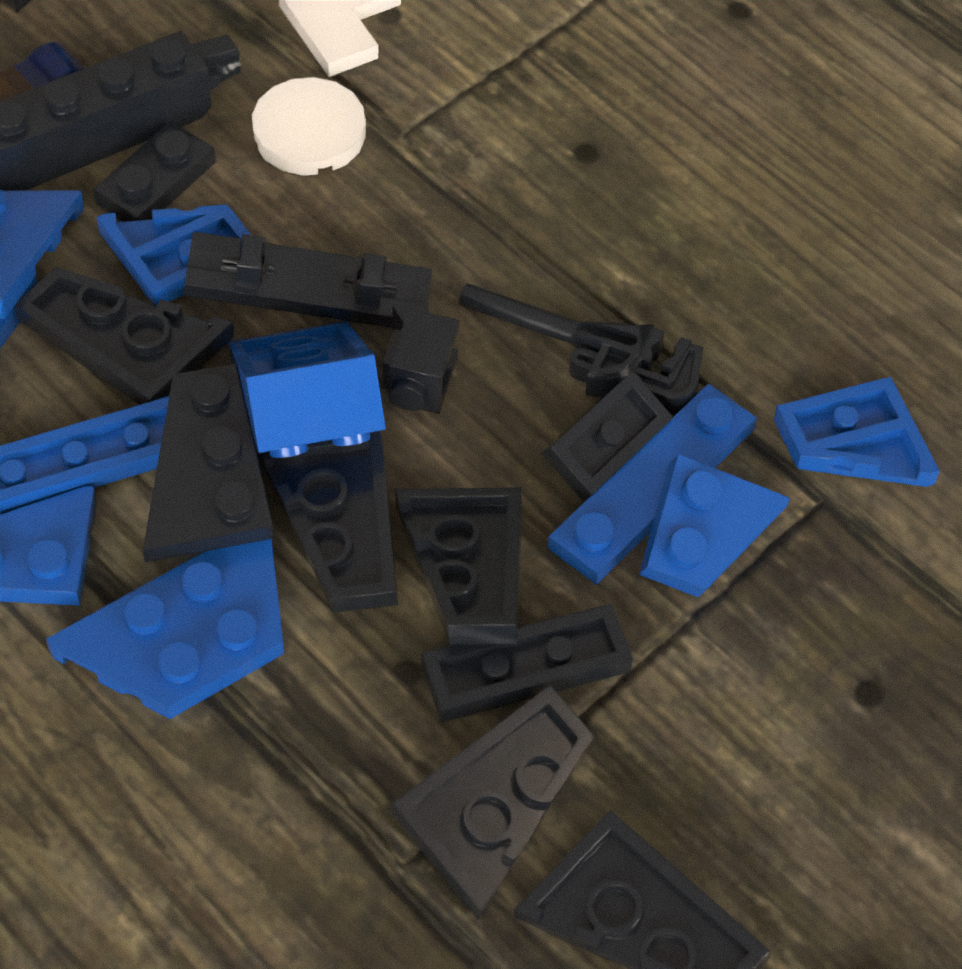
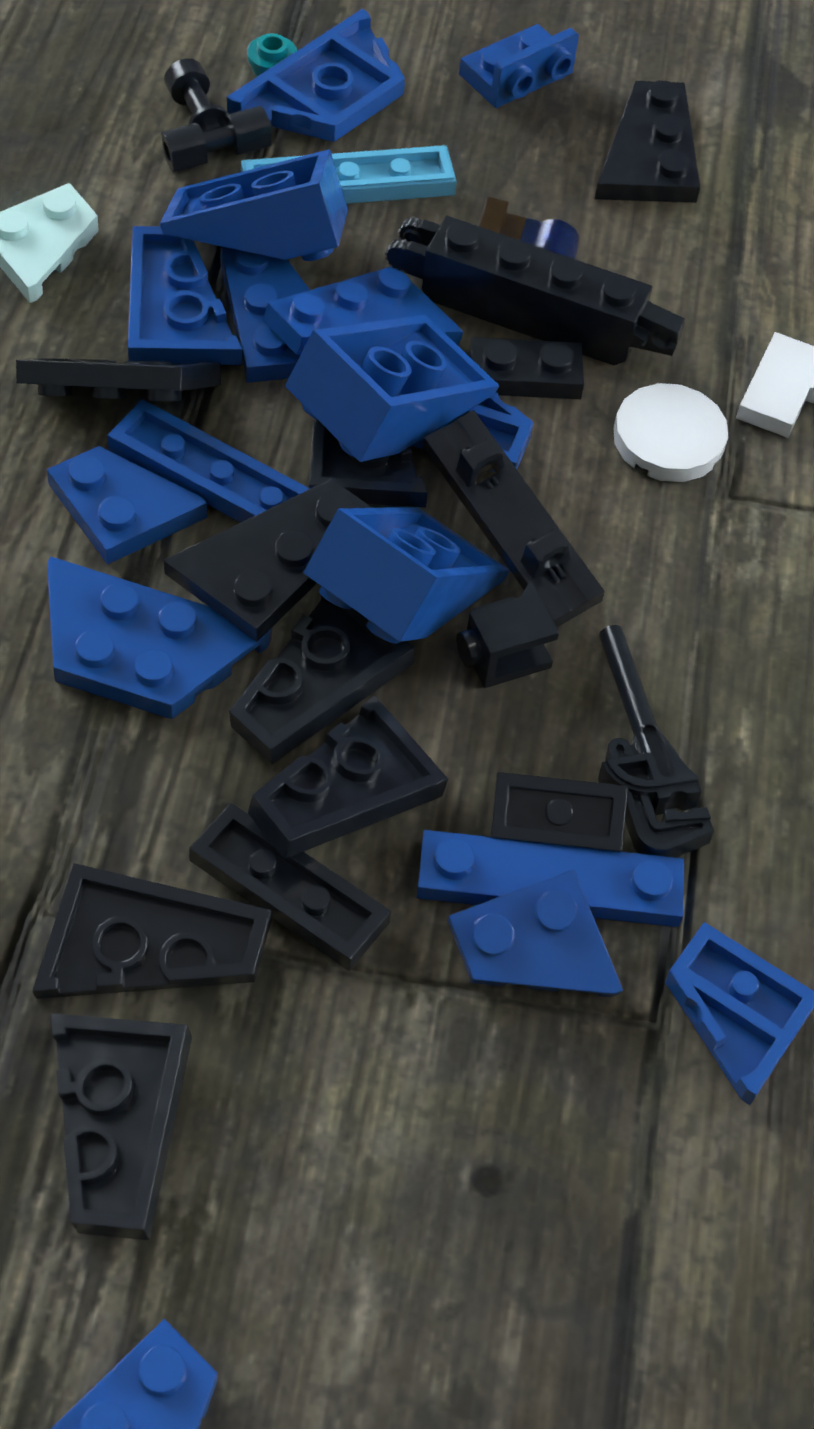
camera: 50 degrees right, 0 degrees up
none -> blue slope [285,314,500,462]

